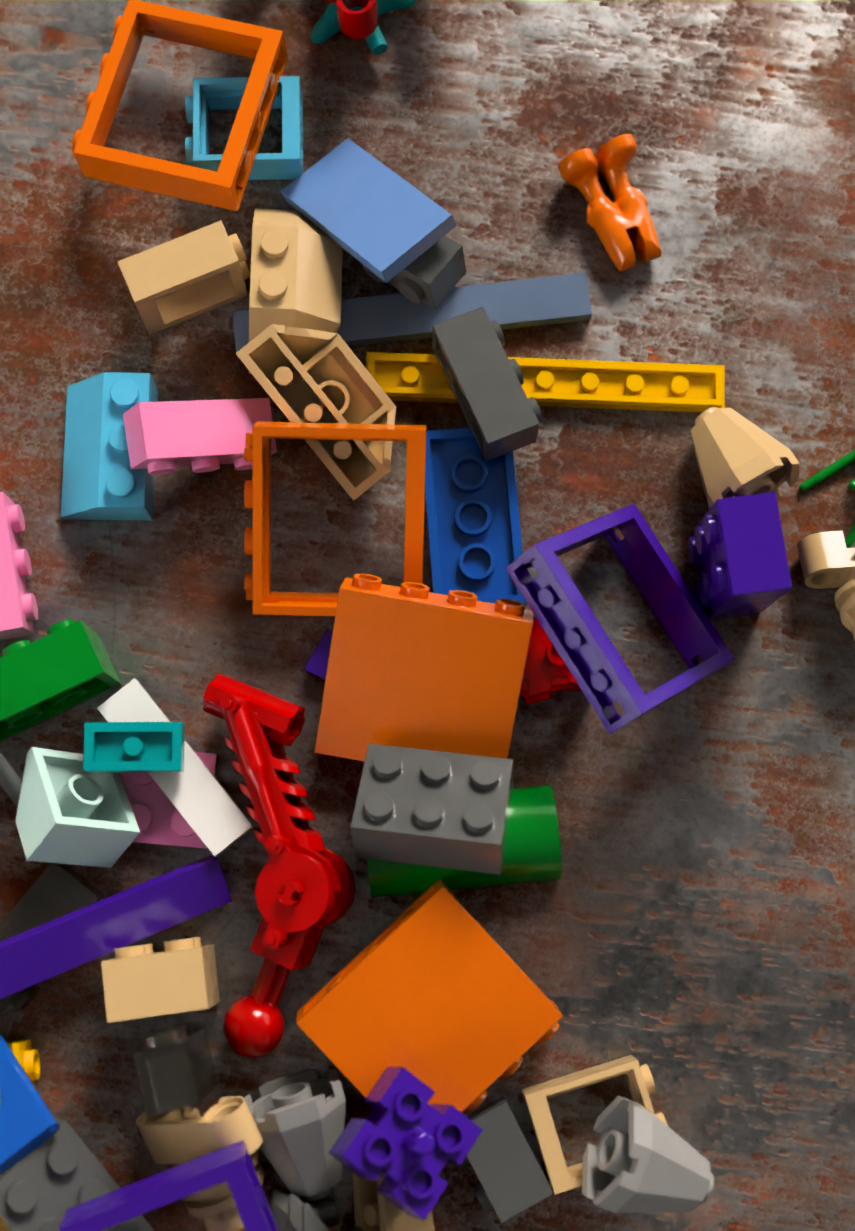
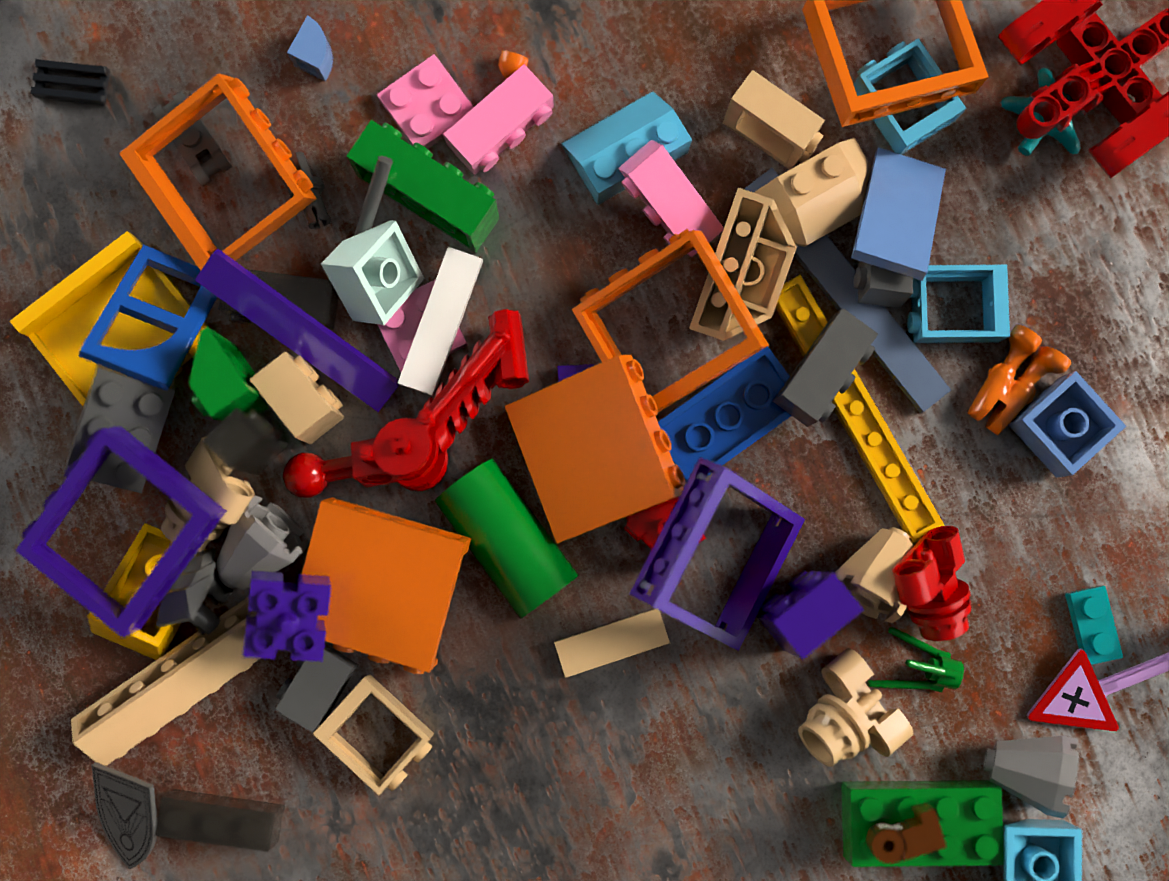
camera: 55 degrees right, 5 degrees up
teal plate [83,722,185,773] -> none
dark grey brick [351,743,513,875] -> none
light grey cone [582,1096,714,1213] -> none
none -> green slope [189,327,271,428]
none -> tan tile [554,608,670,678]
none -> red beam [892,526,972,641]
none -> medium azure window [907,265,1010,343]
none -> medium blue brick [1009,371,1126,478]

